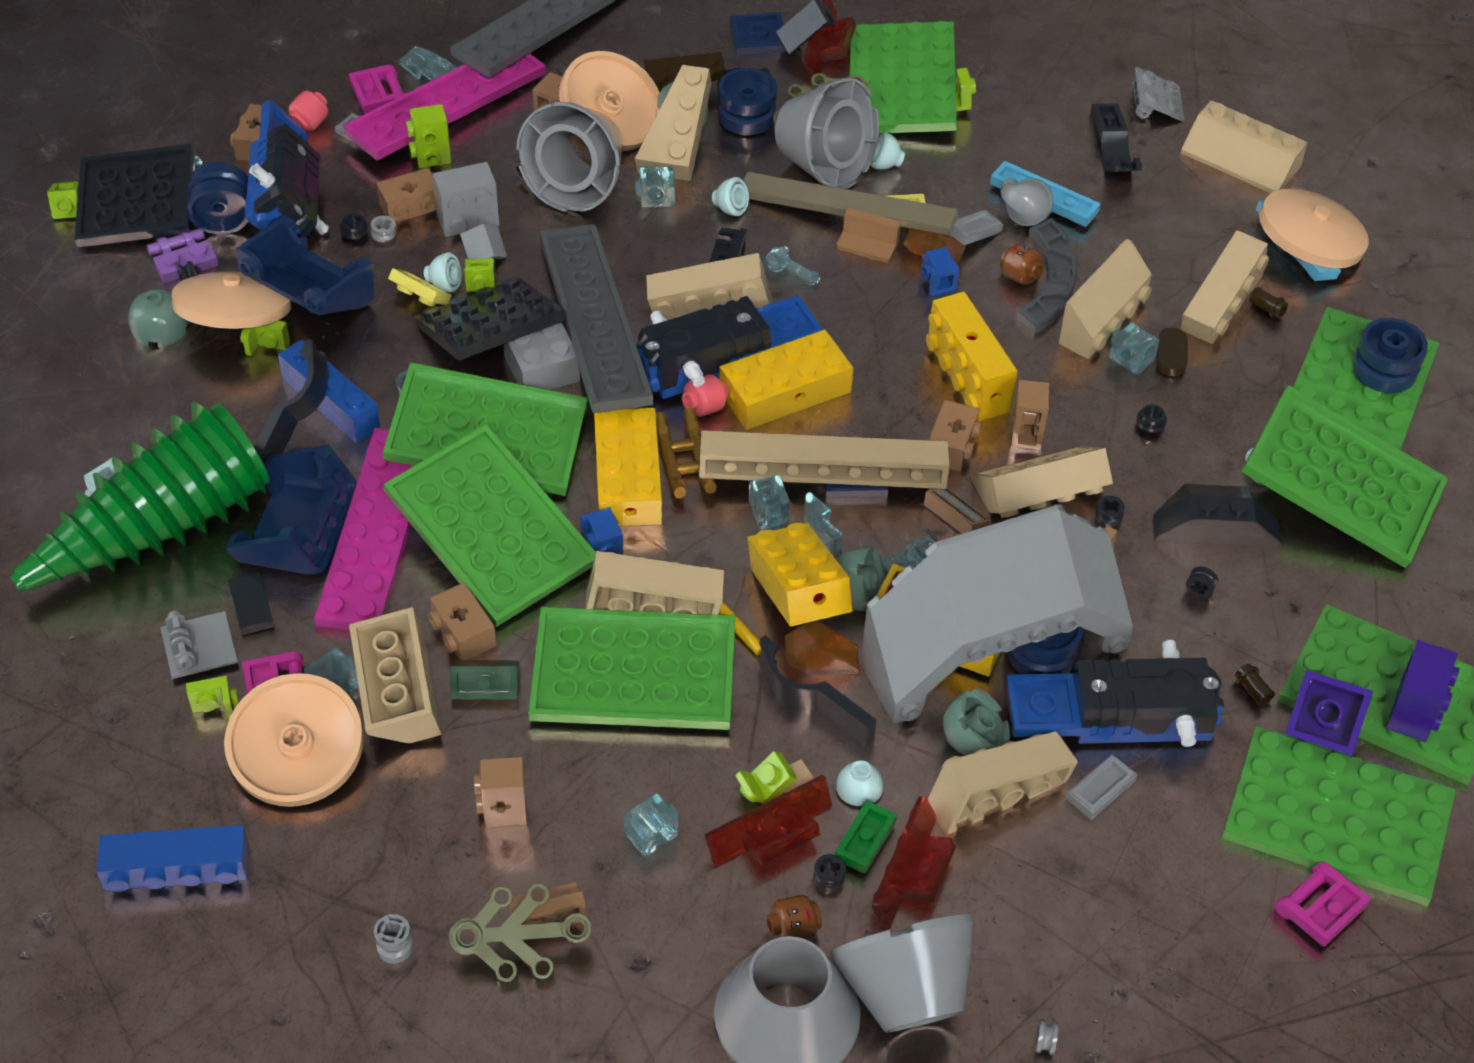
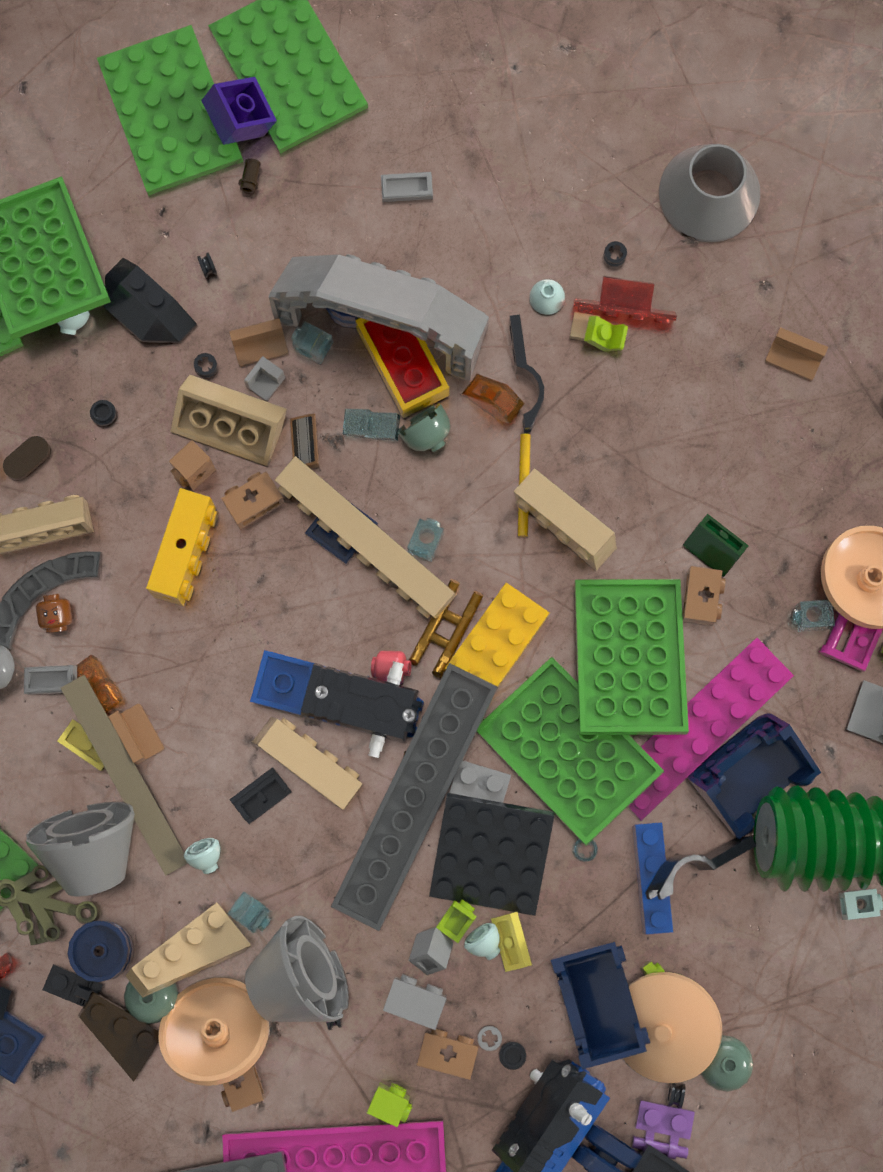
camera: 140 degrees left, 30 degrees up
black tile [228,572,274,635] -> none
tan slope [349,607,442,744] -> none
olive plant [449,883,591,982] -> none
medium nougat brick [474,757,527,827] -> none
bright green plate [528,607,735,730] -> none
blue brick [580,507,624,555] -> none
clear light blue brick [623,794,679,857] -> none
yellow brick [719,329,853,430] -> none
yellow brick [747,523,853,627] -> none
clear light blue piece [765,246,820,285] -> none
dark orange head [766,895,822,941] -> none
clear light blue slope [804,492,843,559] -> none
light grey cone [830,914,975,1033] -> none
green plate [835,800,897,874] -> none
light aqua brick [871,132,905,170] -> none
clear red bracket [871,796,956,927] -> none
blue brick [921,247,960,296] -> none
tan wedge [926,731,1078,835] -> none
sand green cylinder [943,689,1010,755] -> none
piece [1005,640,1224,747] -> none
light grey bush [1035,1019,1059,1056] -> none
clear light blue brick [1109,322,1159,375] -> none
dark pink plate [1274,861,1371,947] -> none
dark purple brick [1386,640,1460,742] -> none

